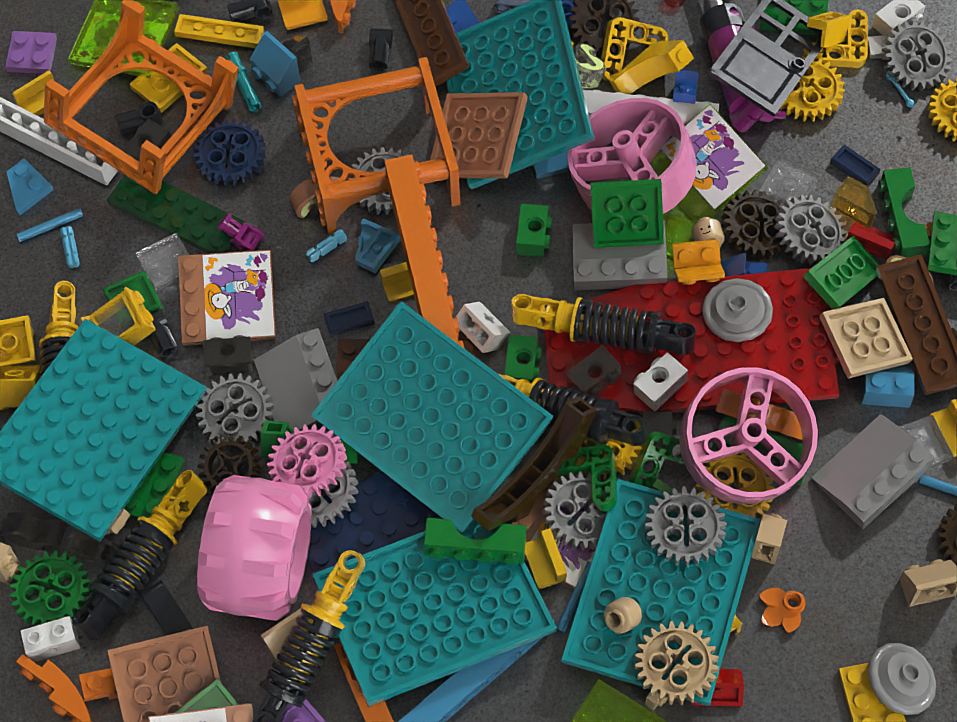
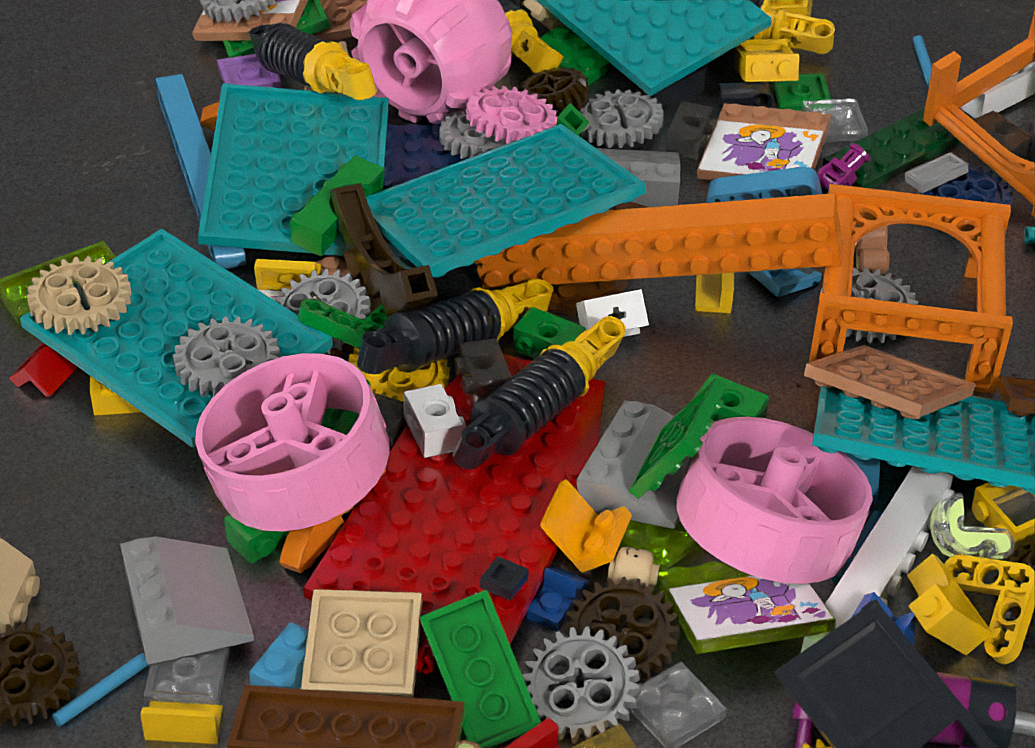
camera: 110 degrees right, 20 degrees down
dark azure wing [6,158,53,216] -> none
medium azure axle [60,226,80,269] -> none
tan head [604,597,642,633] -> none
light grey piece [702,278,773,342] -> none
tan brick [751,513,788,565] -> none
orange plate [759,588,806,633] -> none
none -> black plate [480,556,529,601]
none -> dark azure beam [706,167,822,203]
none -> light grey tile [905,152,968,193]

